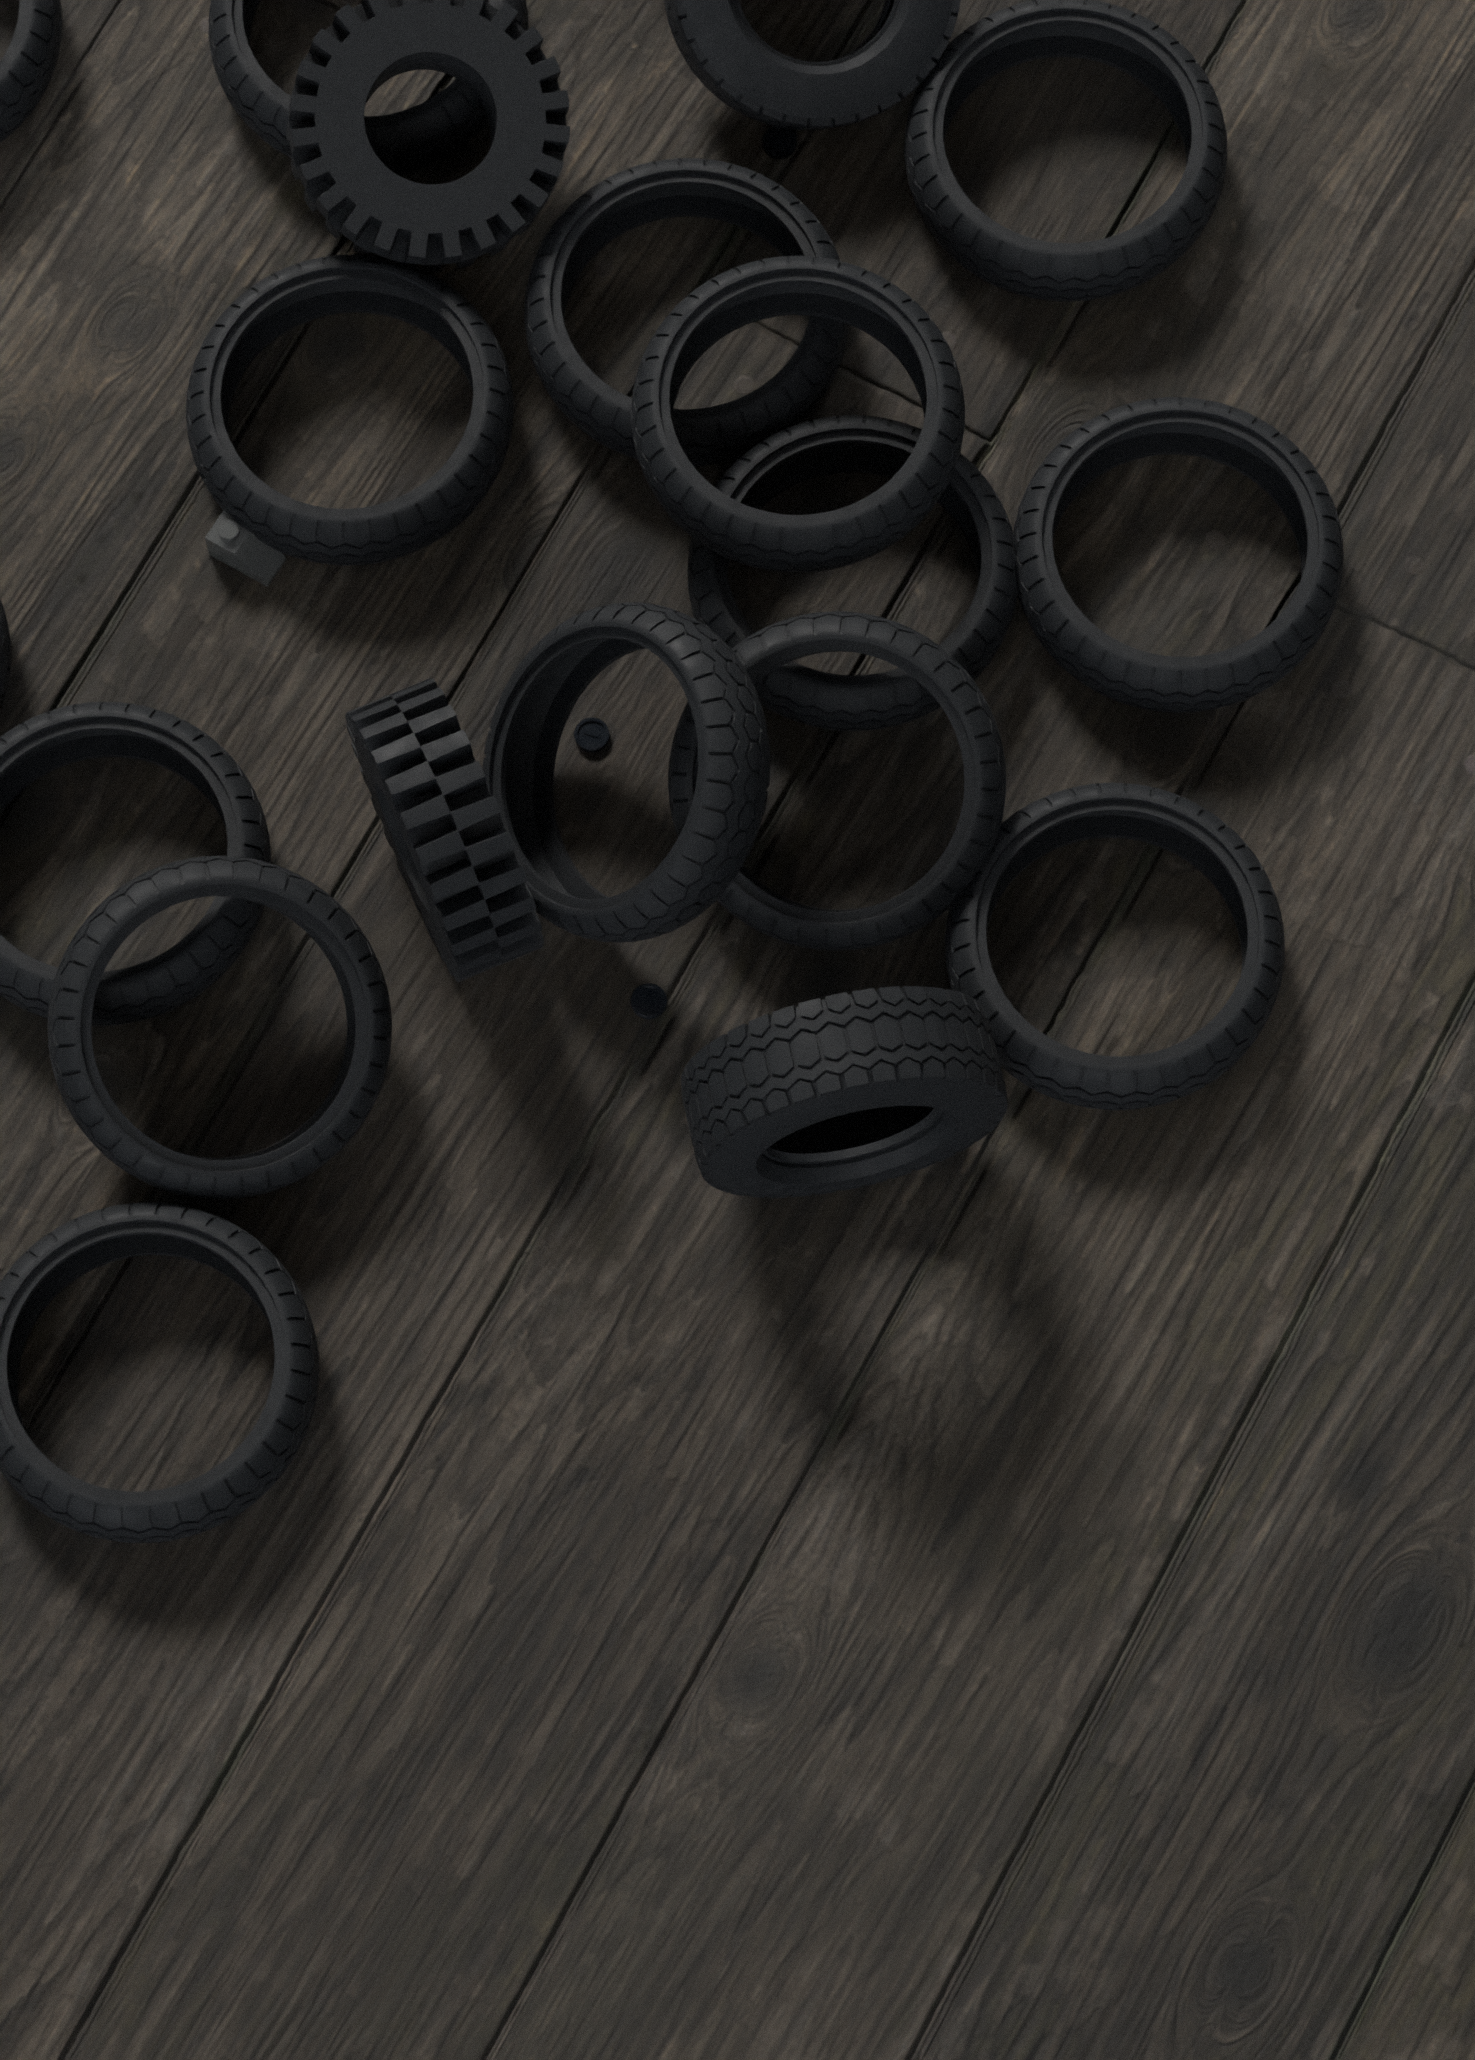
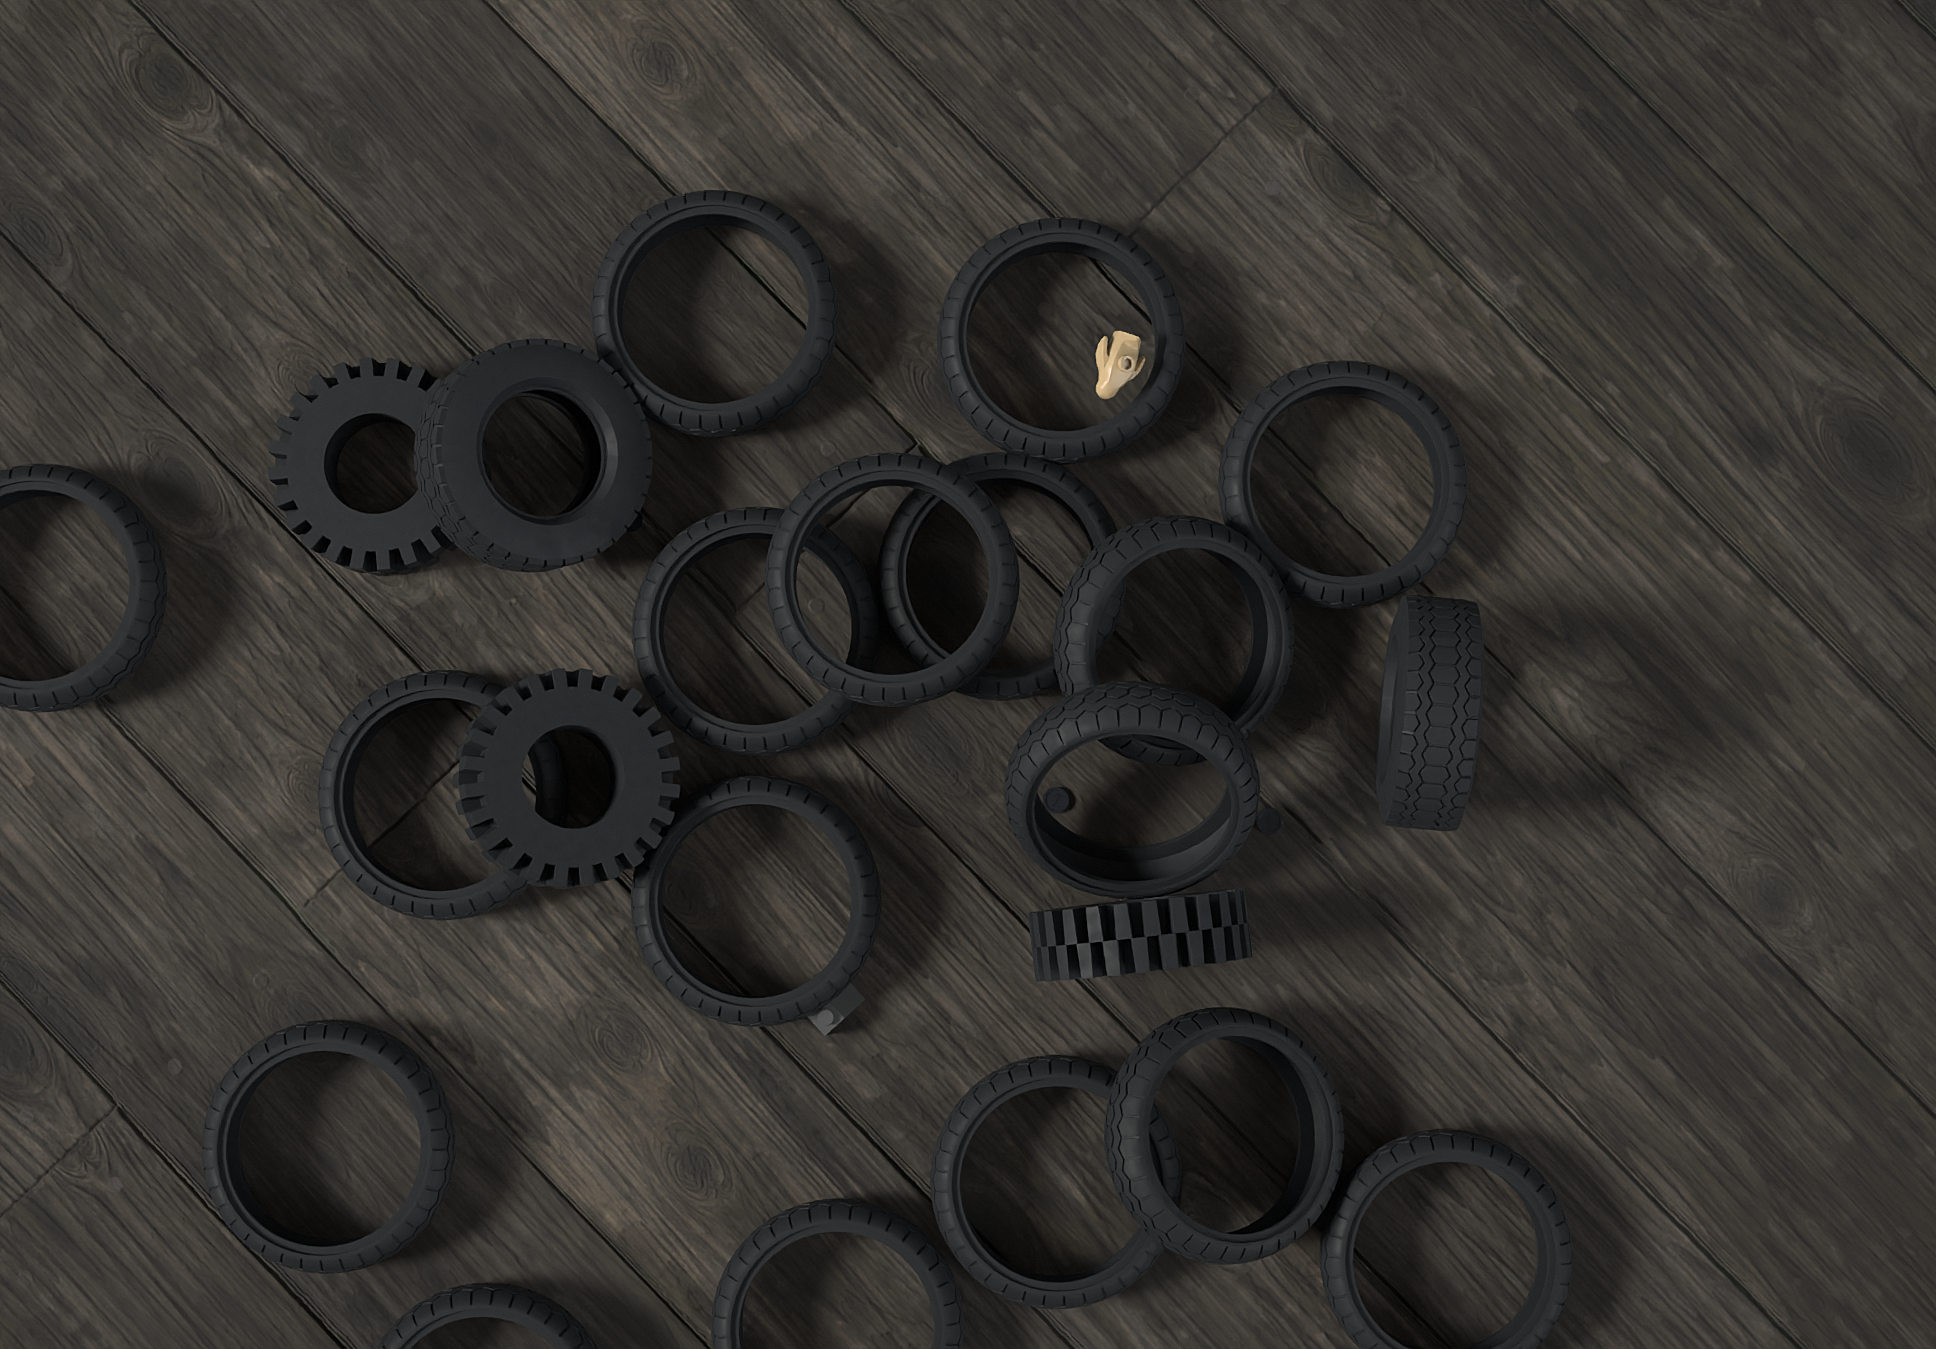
camera: 75 degrees left, 15 degrees up
none -> tan animal [1096,331,1145,400]

